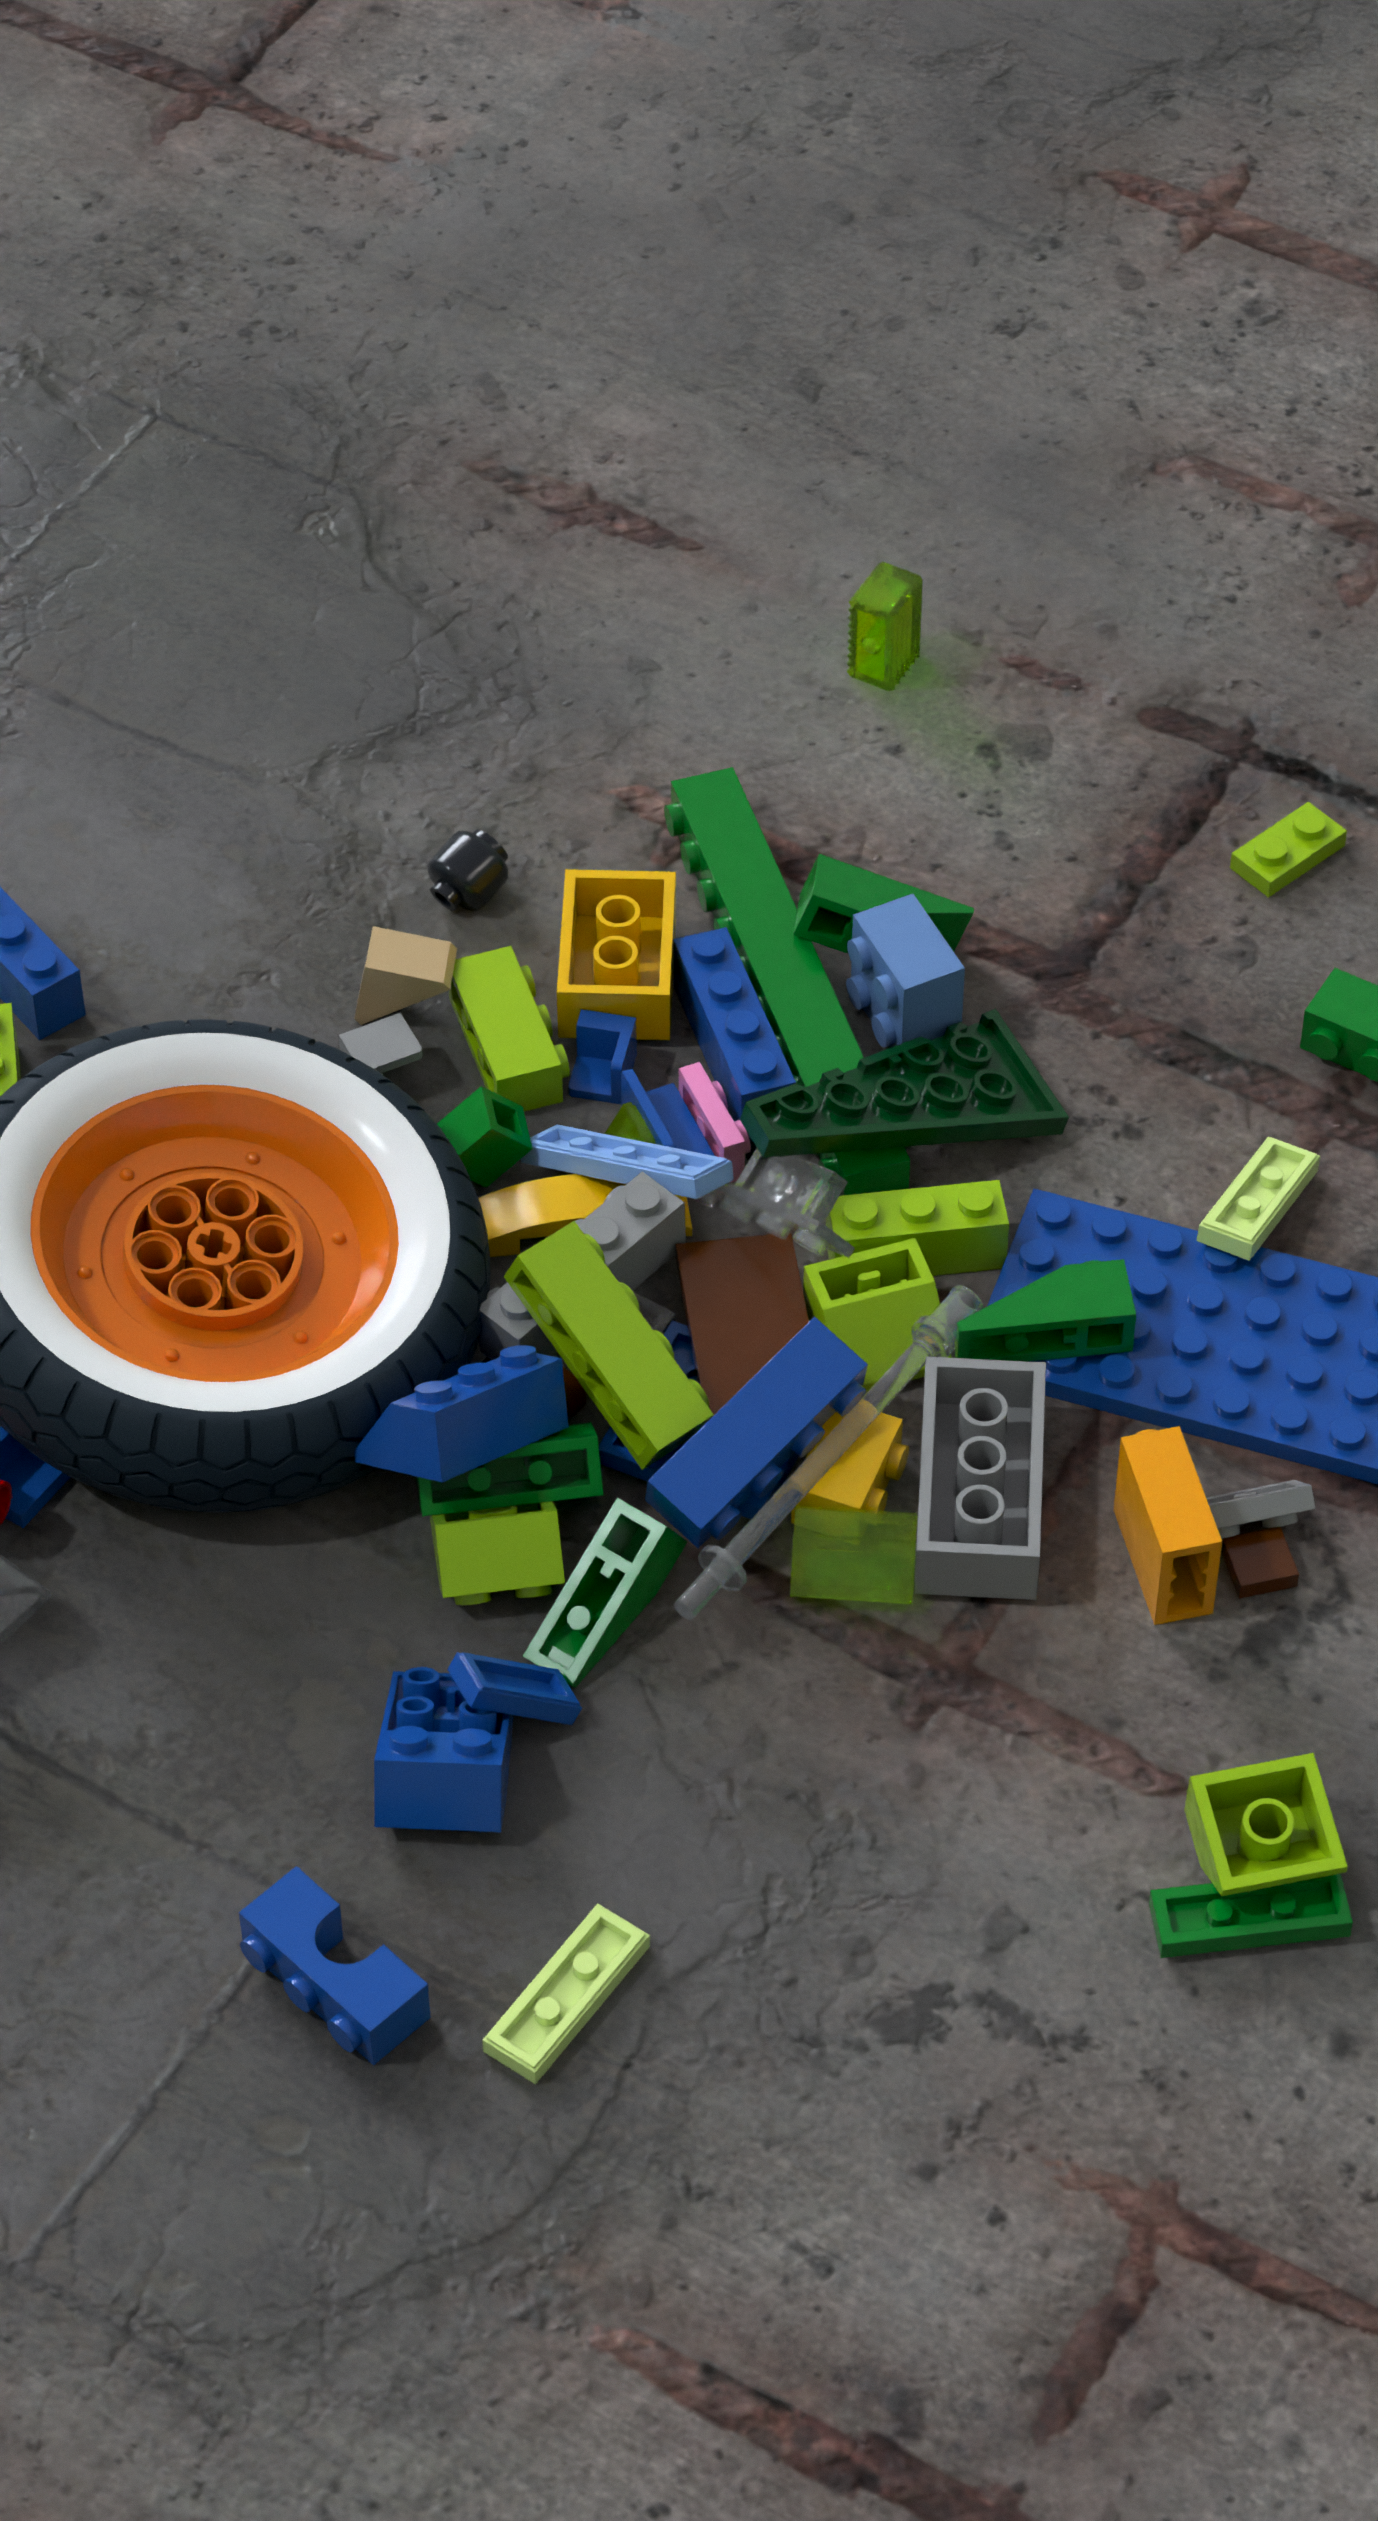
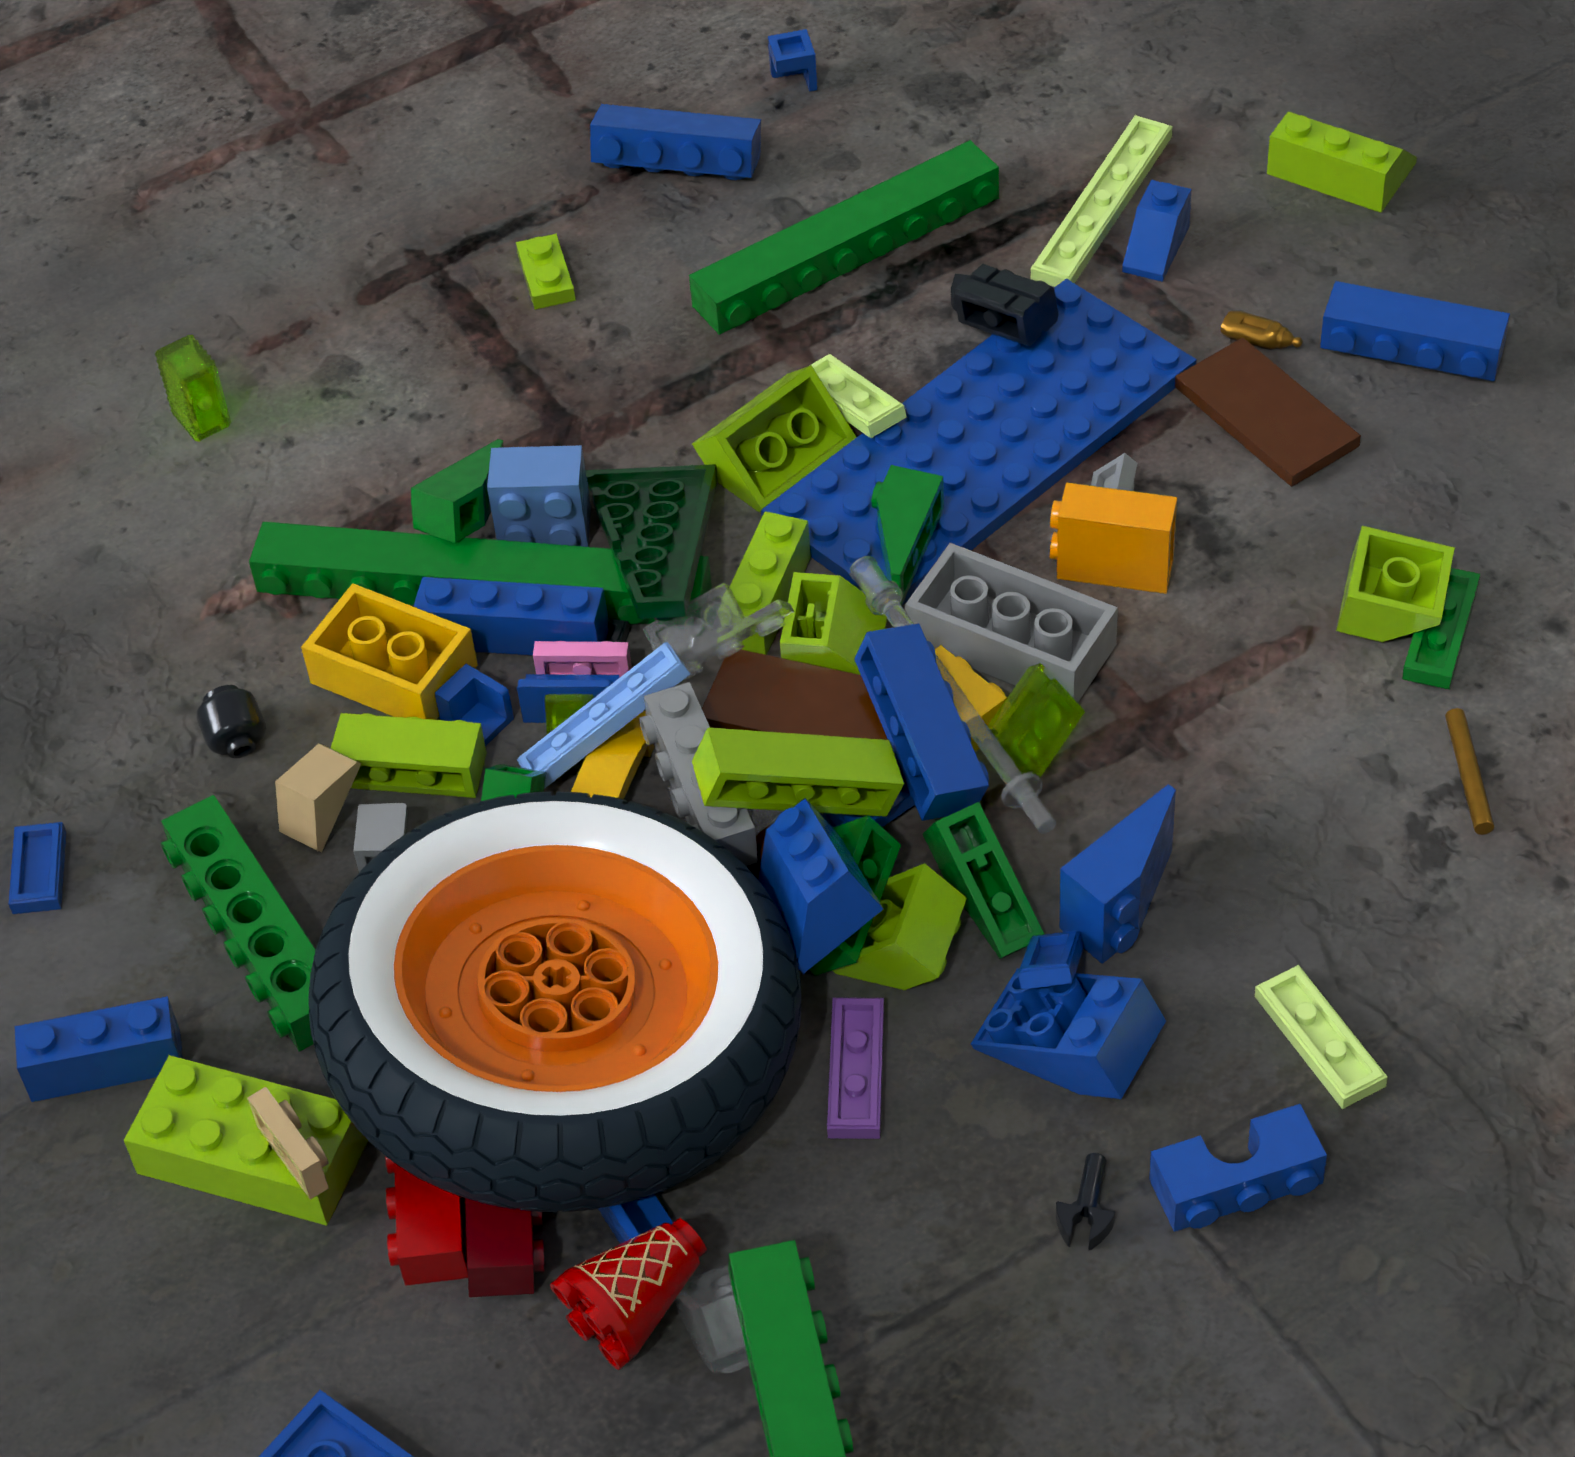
camera: 60 degrees left, 0 degrees up
none -> blue tile [8,822,66,914]
none -> green brick [161,795,315,1052]
none -> lime slope [692,365,857,512]
none -> medium lavender tile [827,998,884,1139]
none -> black bar [1056,1153,1115,1250]
none -> blue slope [1059,784,1176,964]
none -> pearl gold bar [1445,708,1494,835]

